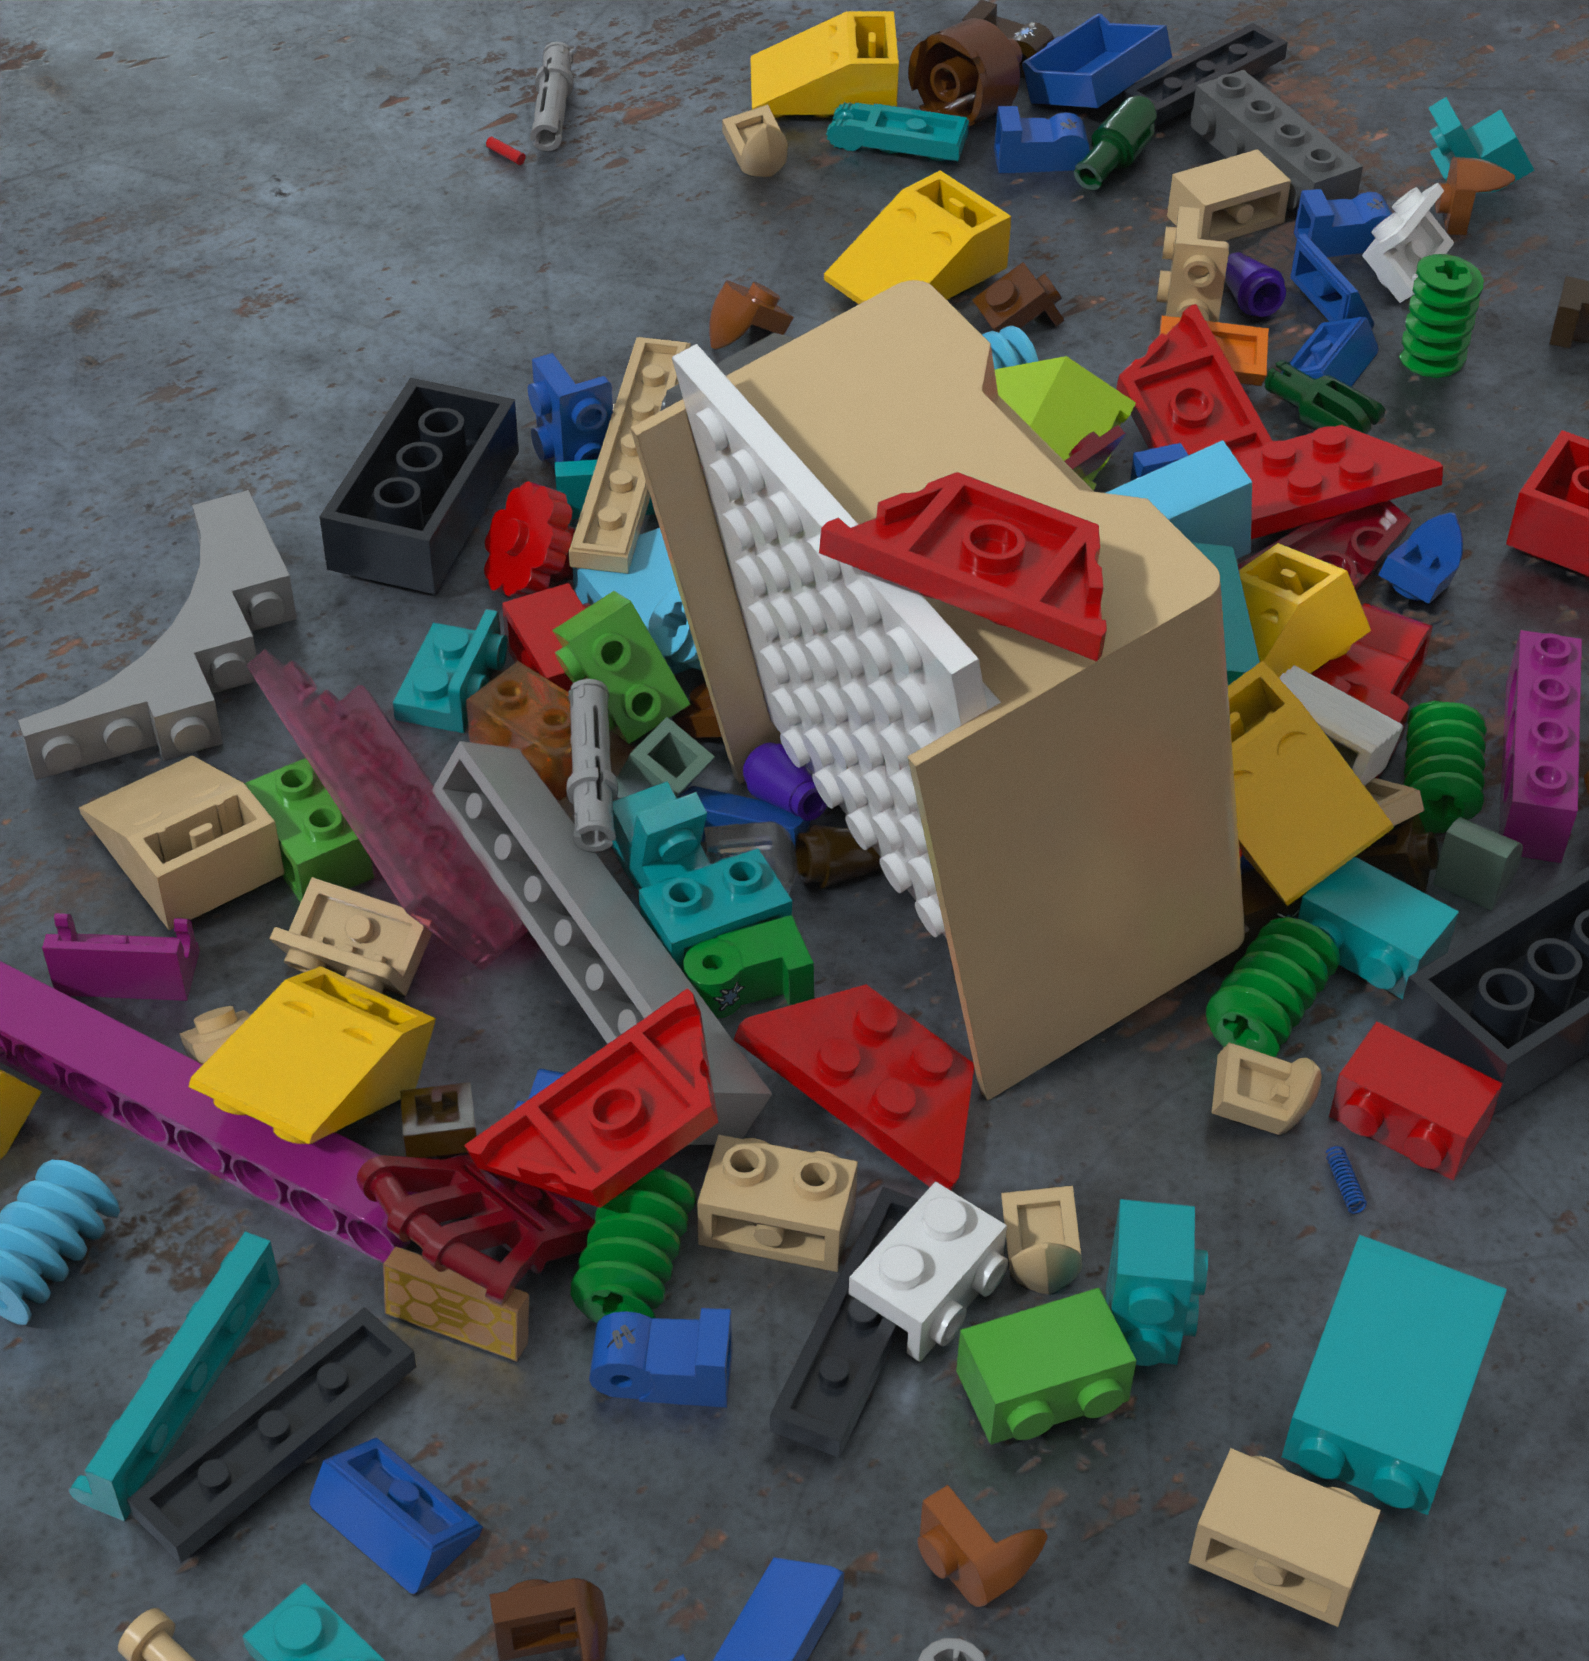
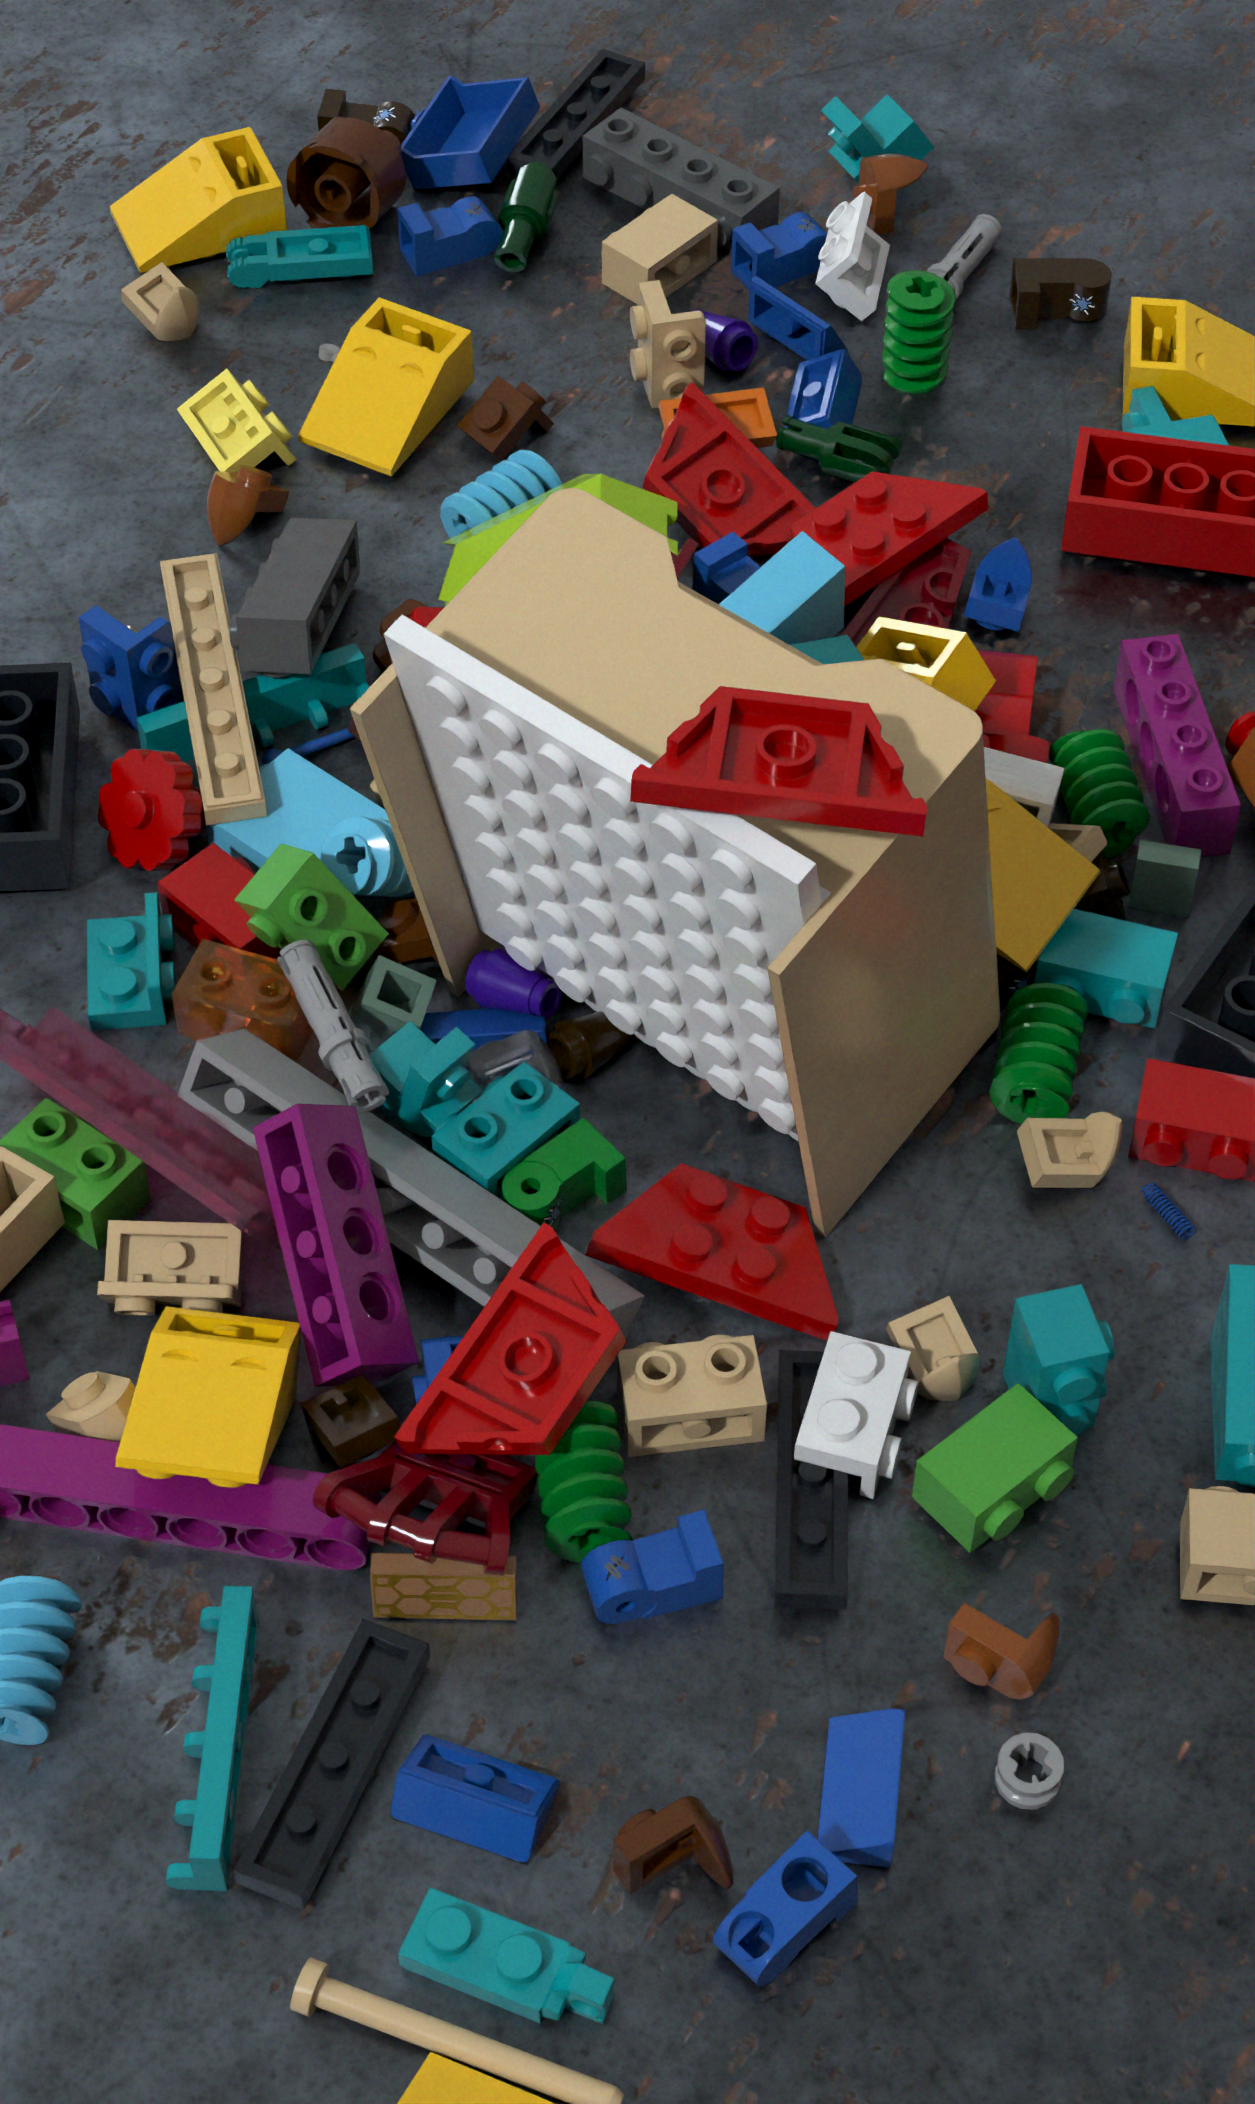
camera: 20 degrees left, 5 degrees up
none -> light yellow bracket [177,368,297,472]
none -> magenta brick [253,1103,419,1387]
none -> light grey pin [926,214,1003,301]

